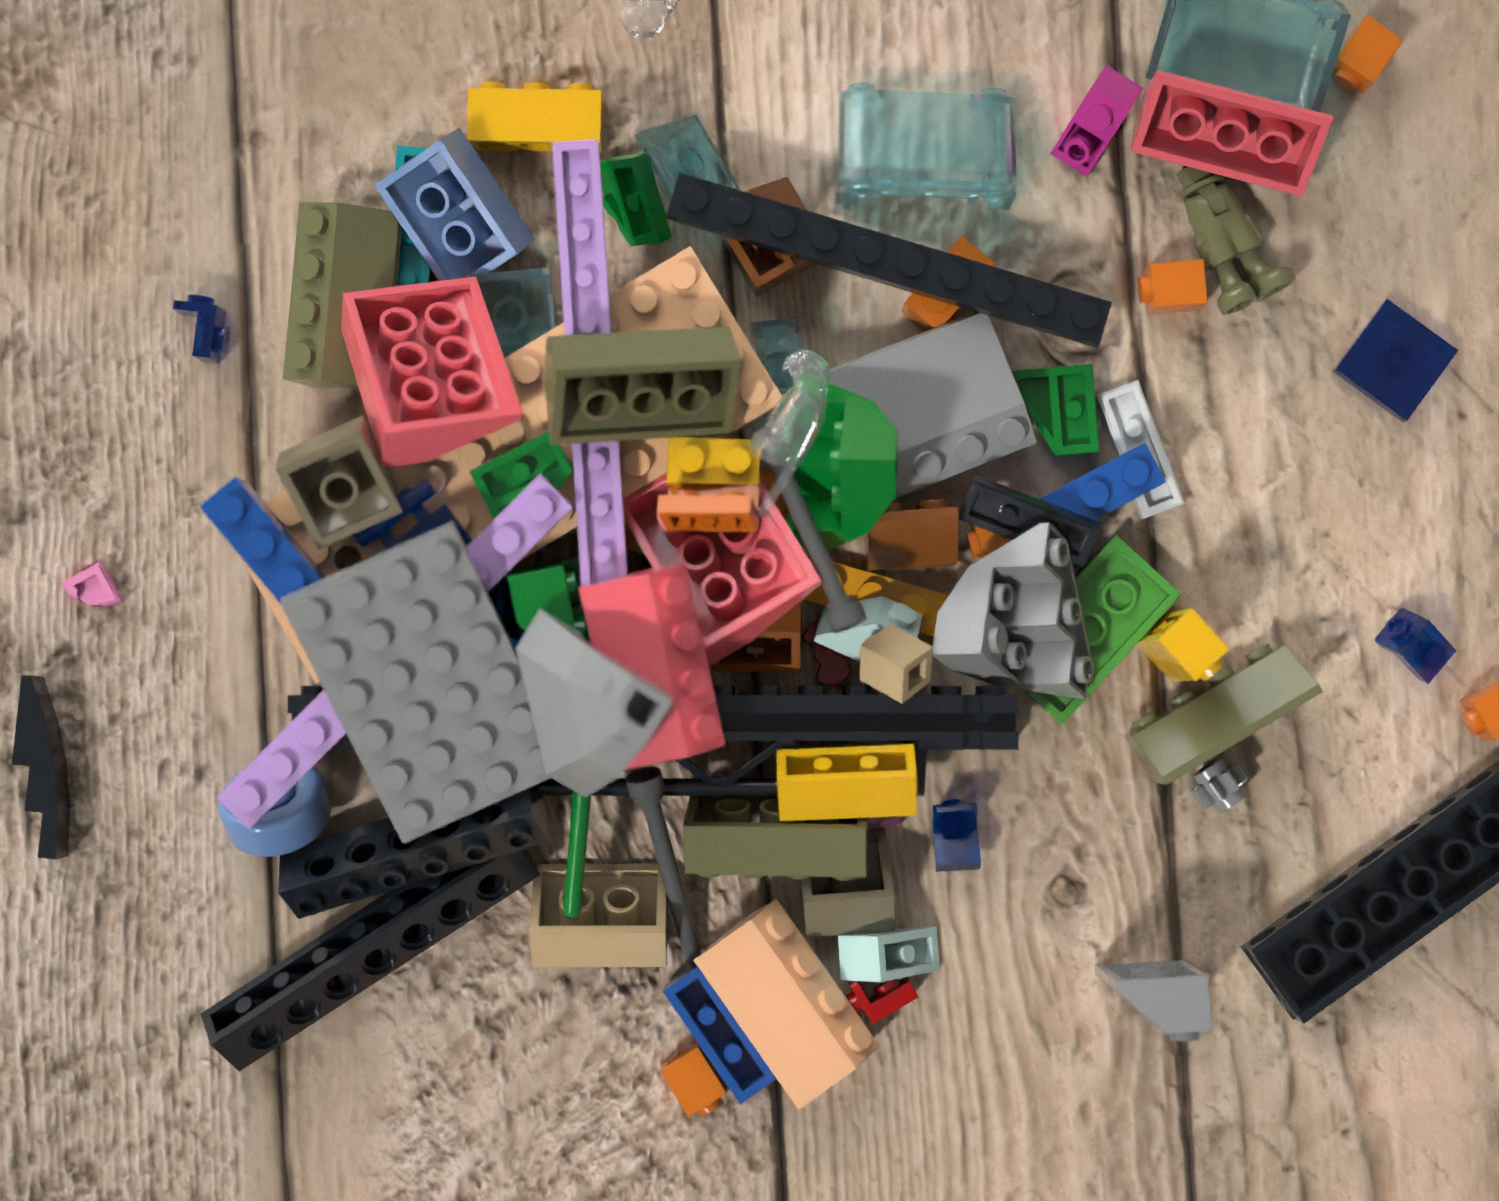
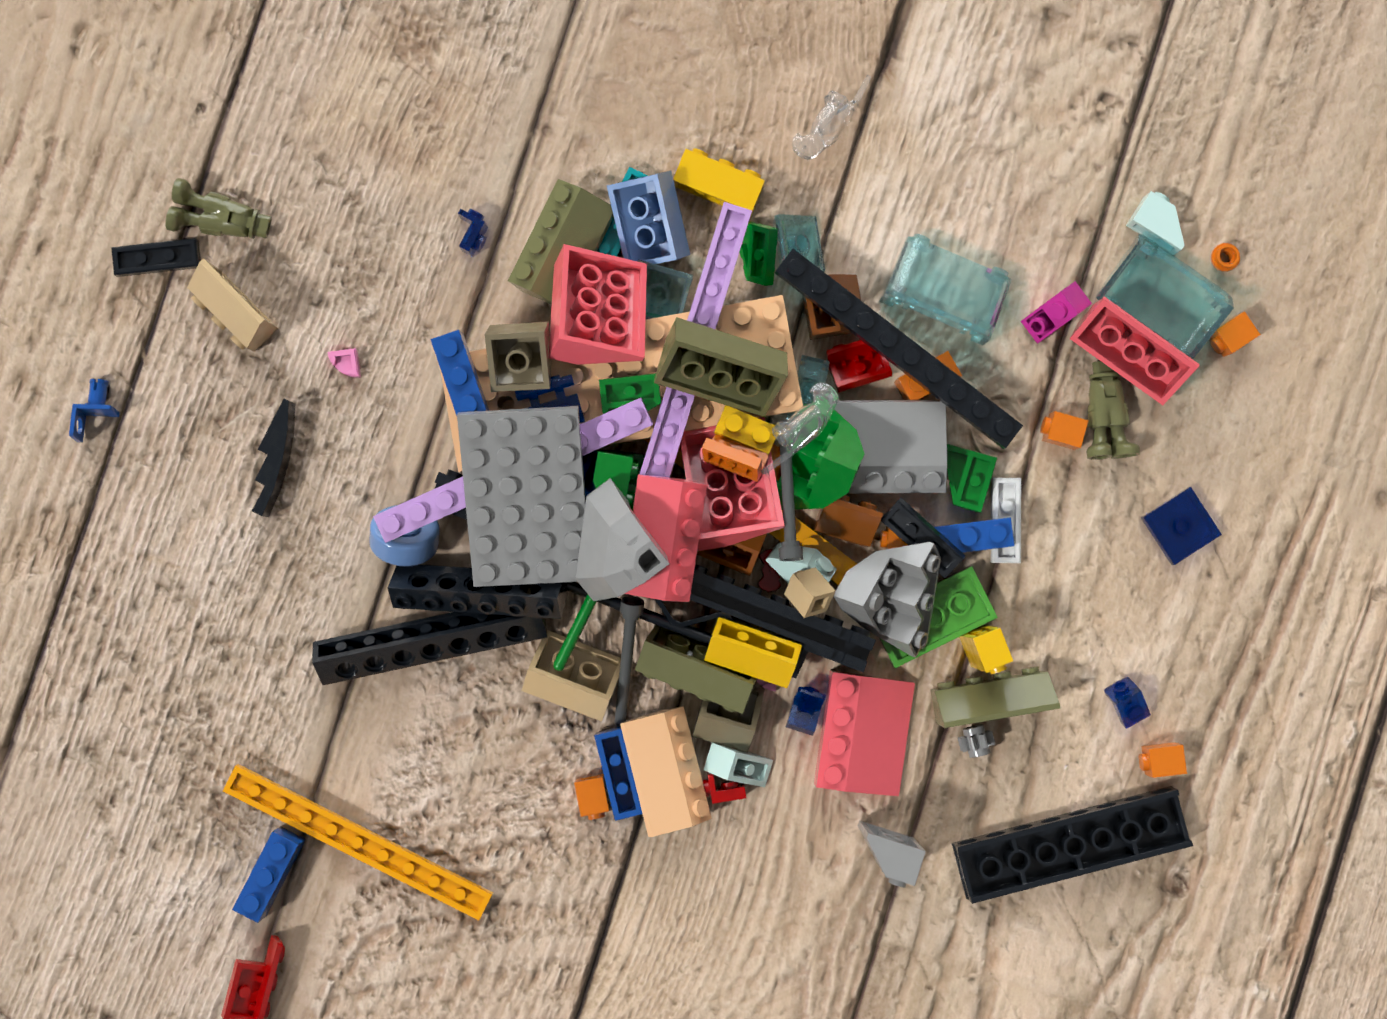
camera: 20 degrees right, 0 degrees up
none -> coral slope [814,670,915,796]
none -> red bracket [826,339,892,393]

